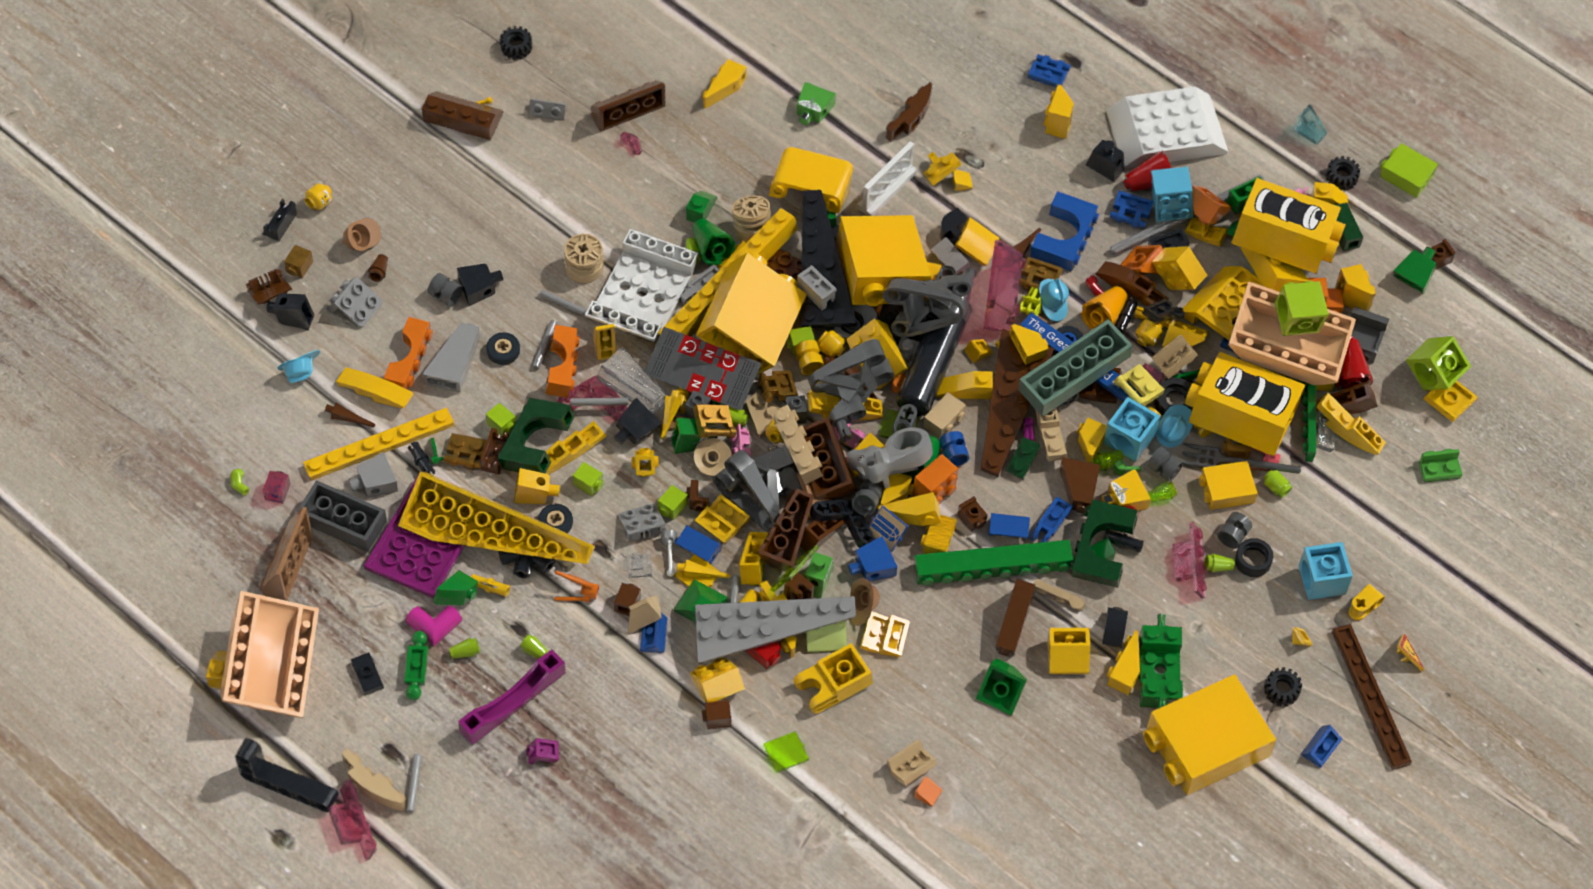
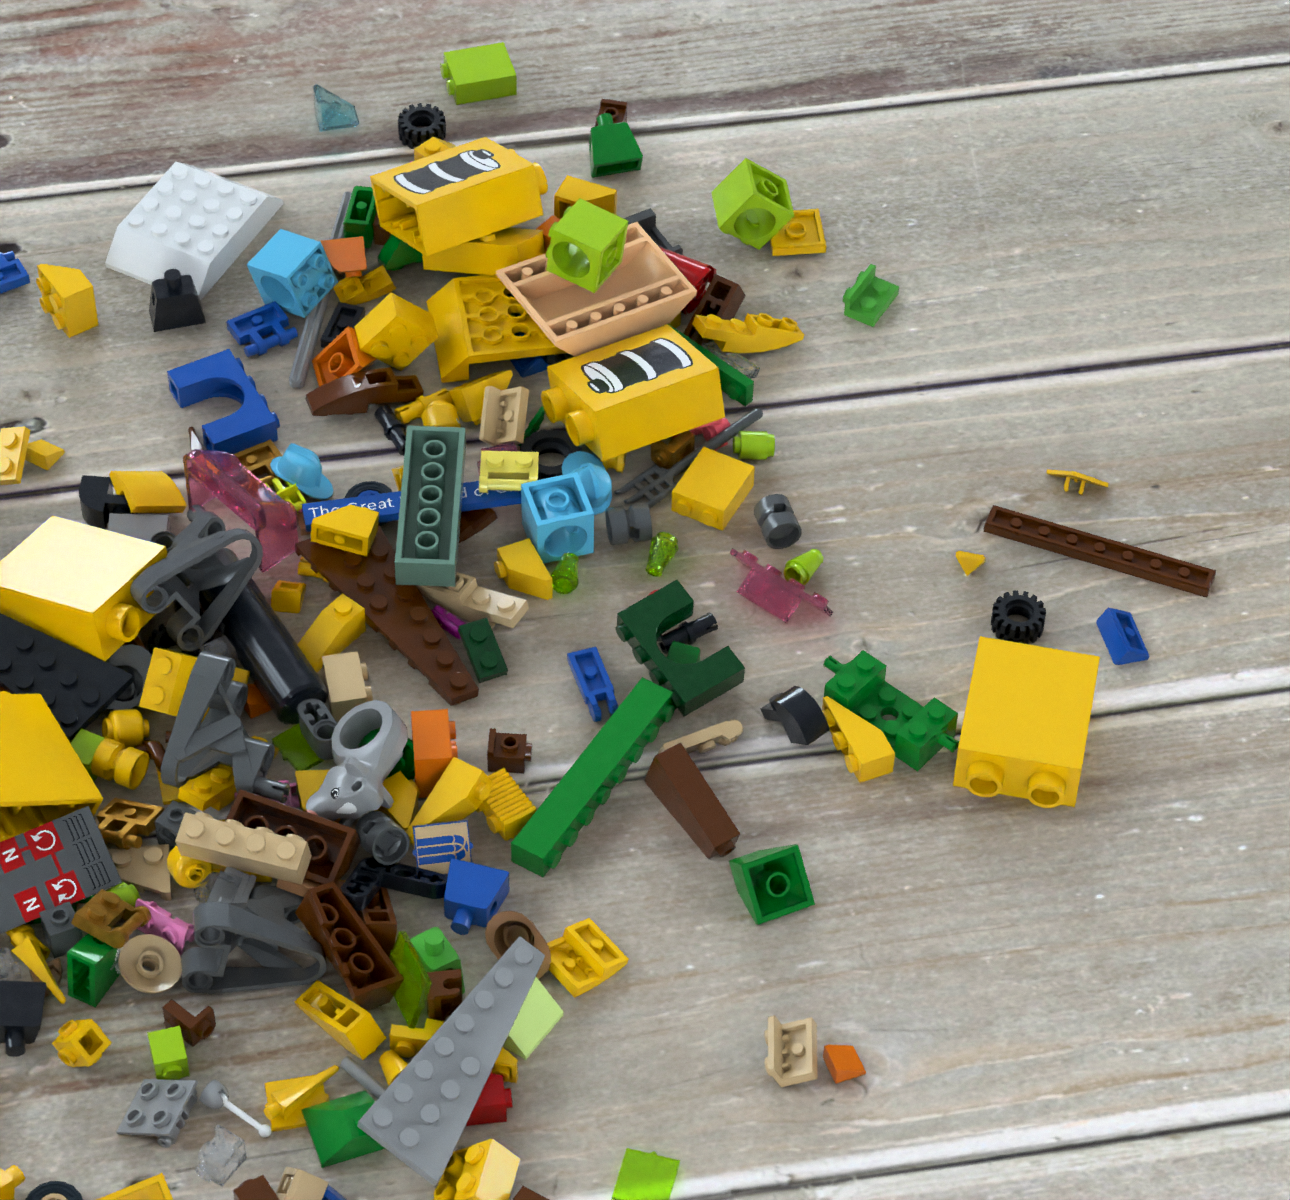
camera: 50 degrees left, 10 degrees down
lime brick [572,462,604,496] -> none
blue hinge [675,525,721,564] -> none
yellow slope [695,494,751,544] -> none
yellow brick [793,643,873,714] -> none
light grey hinge [797,265,837,310] -> none
blue wheel [939,431,970,467] -> none
blue hinge [989,513,1030,540] -> none
yellow slope [1047,628,1090,674] -> none
reddish brown slope [1060,457,1100,513] -> none
light orange cone [1081,286,1127,330] -> none
red arm [1085,275,1104,297] -> none
yellow torso [1101,469,1151,511] -> none
bright green hand [1113,460,1142,475] -> none
red cone [1123,150,1172,192] -> none
black hinge [1142,299,1185,323] -> none
black tyre [1235,538,1274,577] -> none
medium azure brick [1298,542,1353,600] -> none
yellow piece [1348,584,1385,621] -> none

